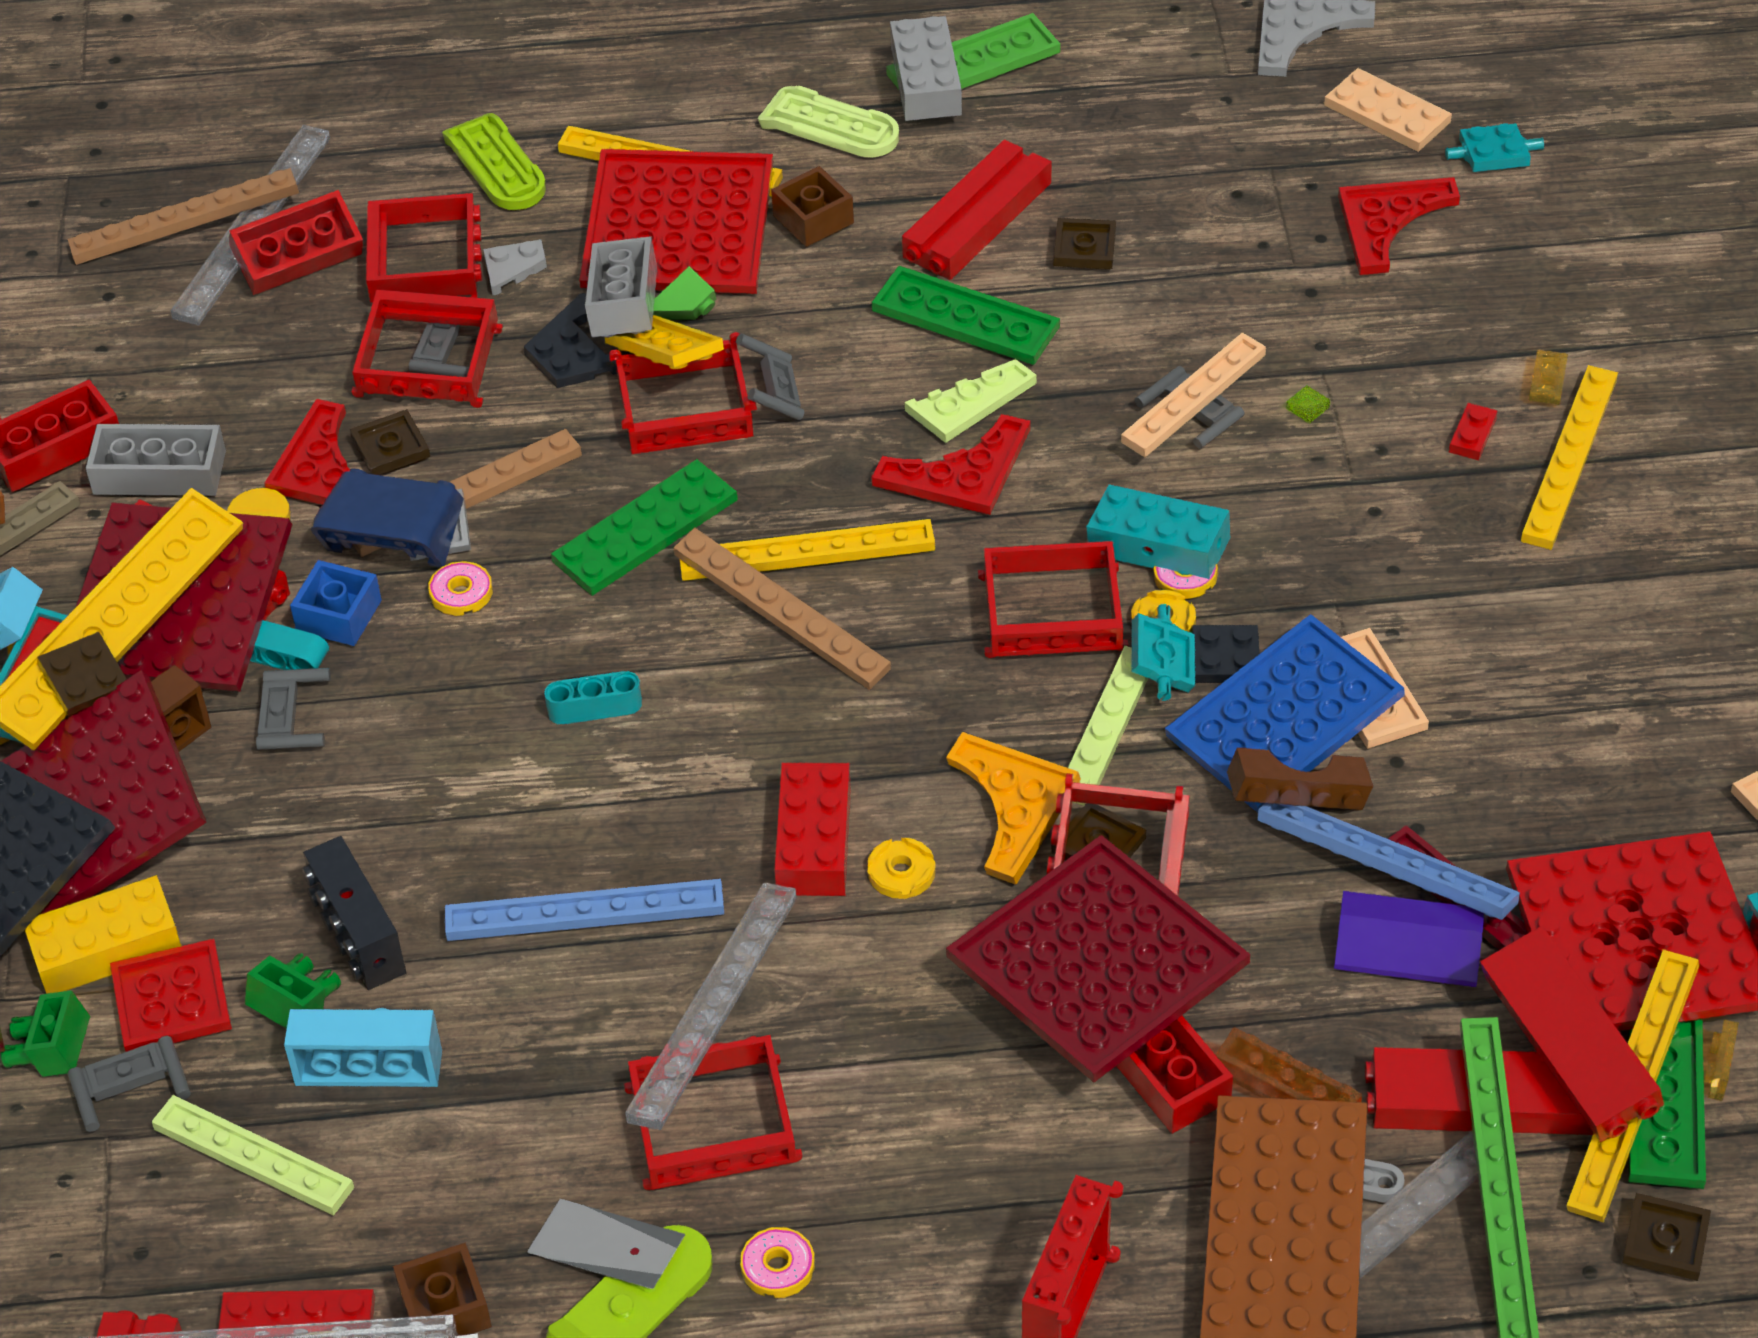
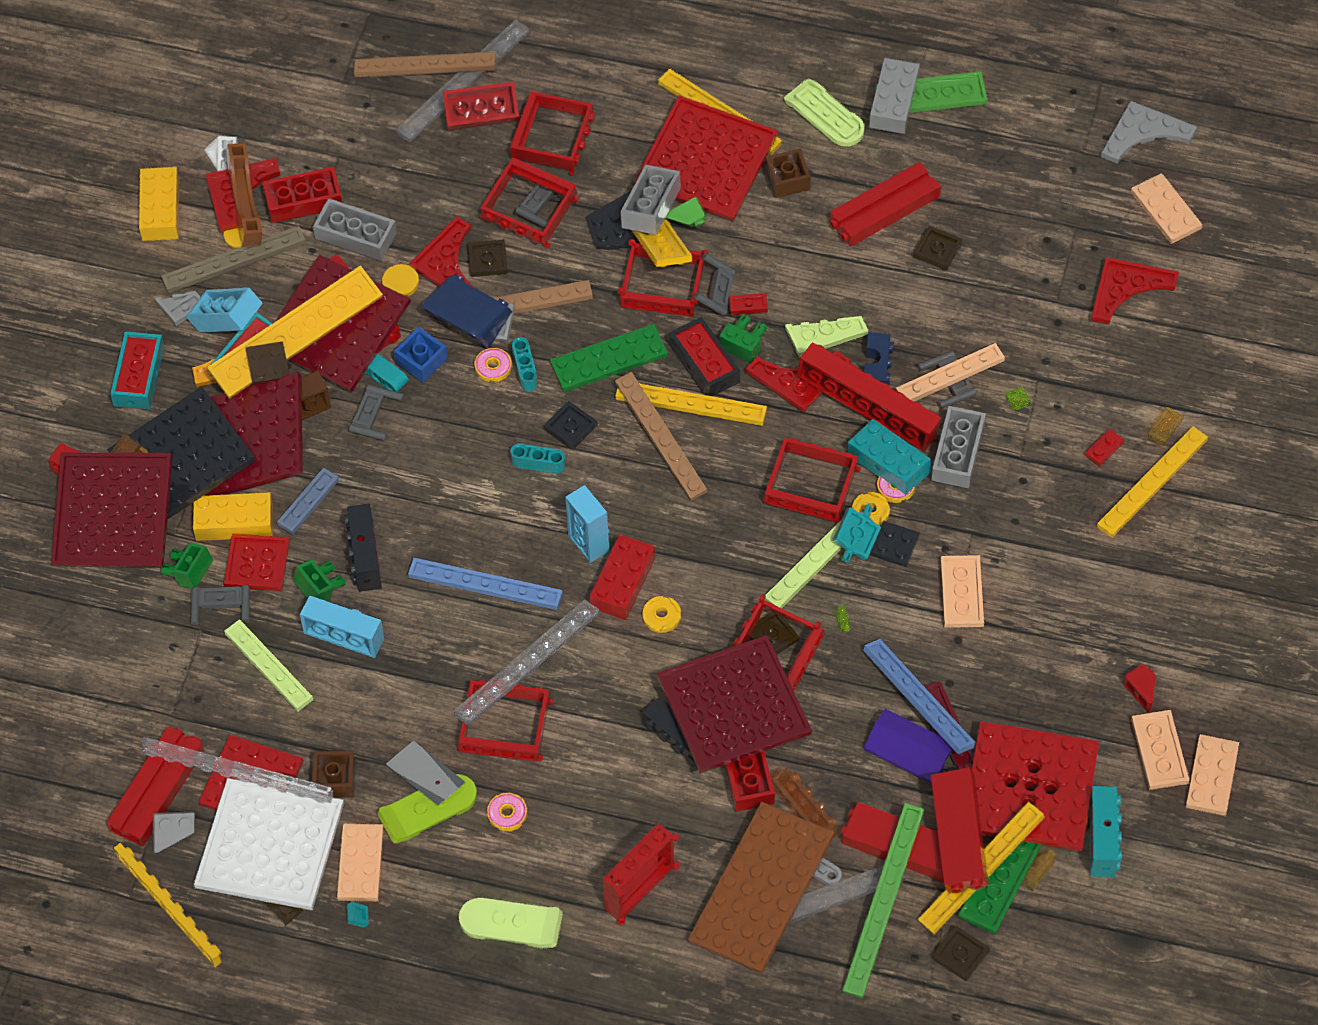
camera: 20 degrees right, 10 degrees up
lime piece [442,113,546,210] -> none
light grey wing [483,240,547,295] -> none
green plate [872,266,1060,365] -> none
light orange plate [946,732,1081,885] -> none
blue plate [1165,614,1405,813] -> none
reddish brown arch [1227,747,1374,810] -> none
teal plate [1445,123,1544,172] -> none
none -> sand blue plate [277,468,339,535]
none -> teal beam [512,337,537,392]
none -> black plate [544,401,598,450]
none -> medium azure brick [566,485,609,563]
none -> black brick [643,697,697,767]
none -> brick [669,317,740,397]
none -> green brick [719,314,767,363]
none -> red plate [729,293,768,315]
none -> red brick [797,342,941,452]
none -> clear neon green tile [837,605,850,632]
none -> dark blue arch [864,332,894,384]
none -> light grey brick [932,406,986,488]
none -> red slope [1123,664,1156,713]

